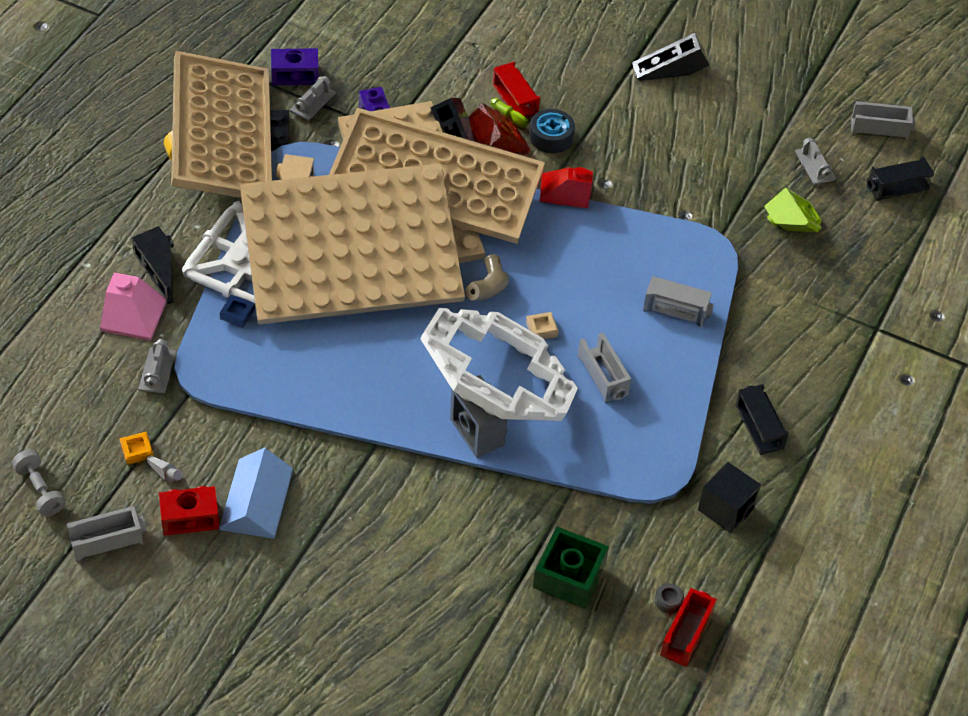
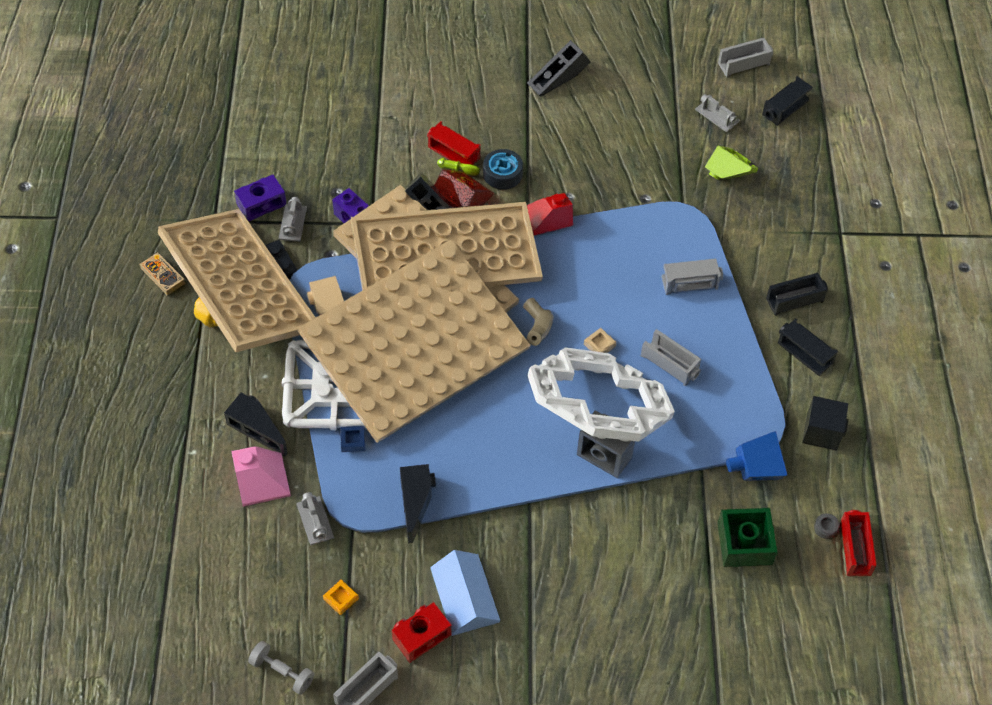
camera: 25 degrees left, 5 degrees up
light grey bar [147,455,183,483] -> none
none -> tile [140,252,185,296]
none -> black slope [400,464,436,544]
none -> blue torso [726,431,787,481]
none -> black window [766,273,828,316]

